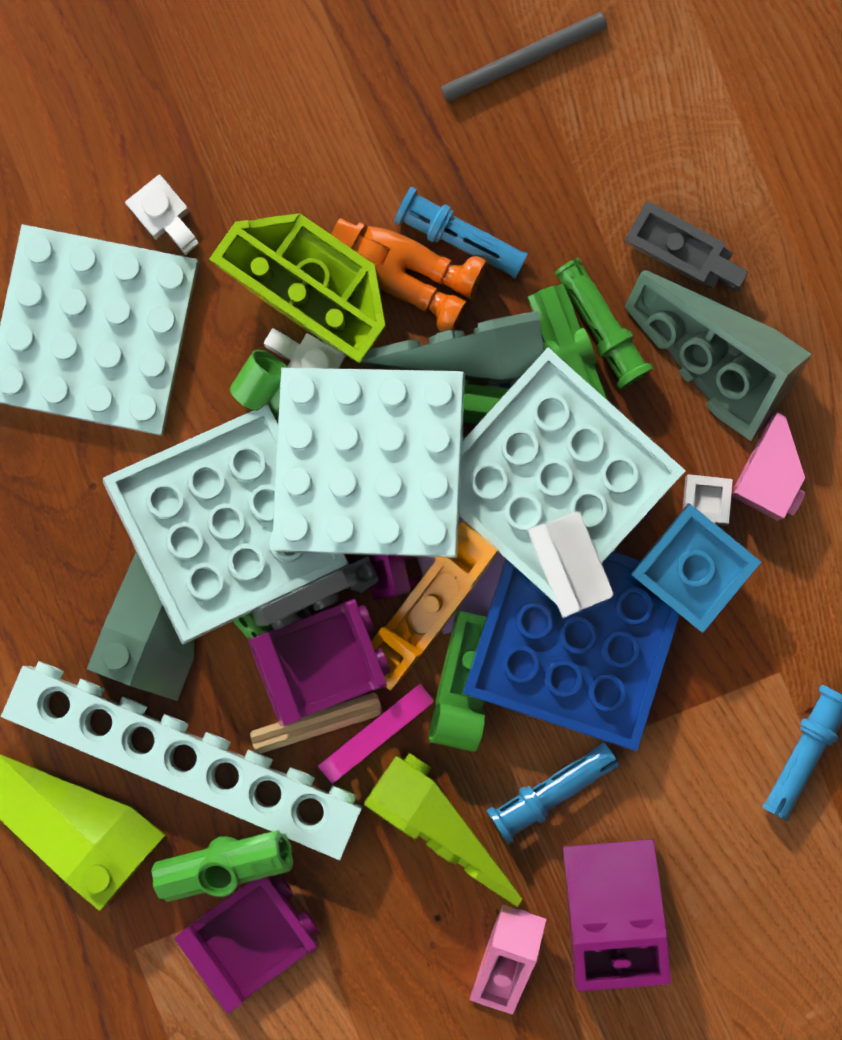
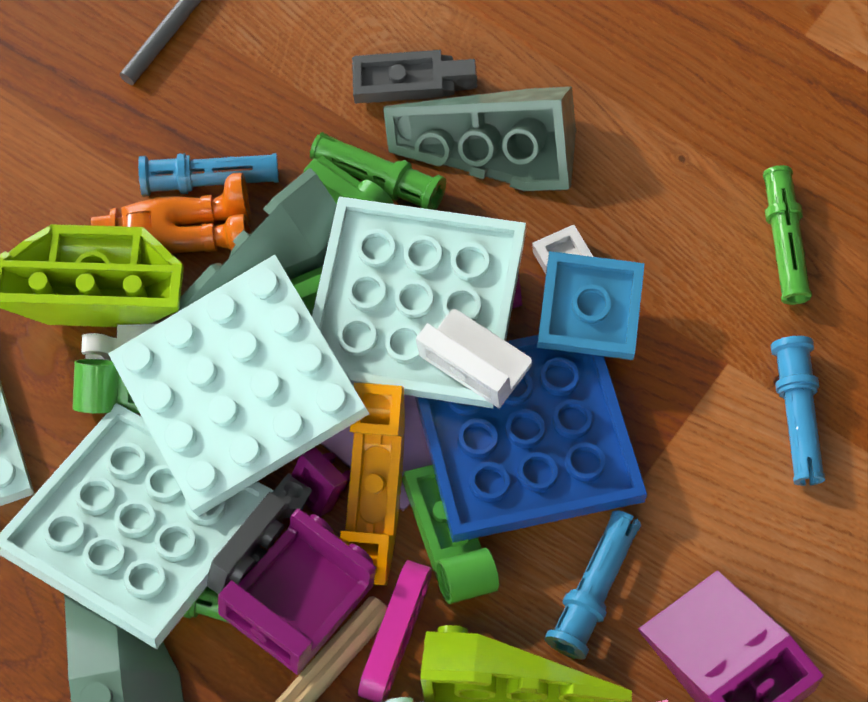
camera: 25 degrees left, 20 degrees down
bright pink slope [731,412,806,521] -> none

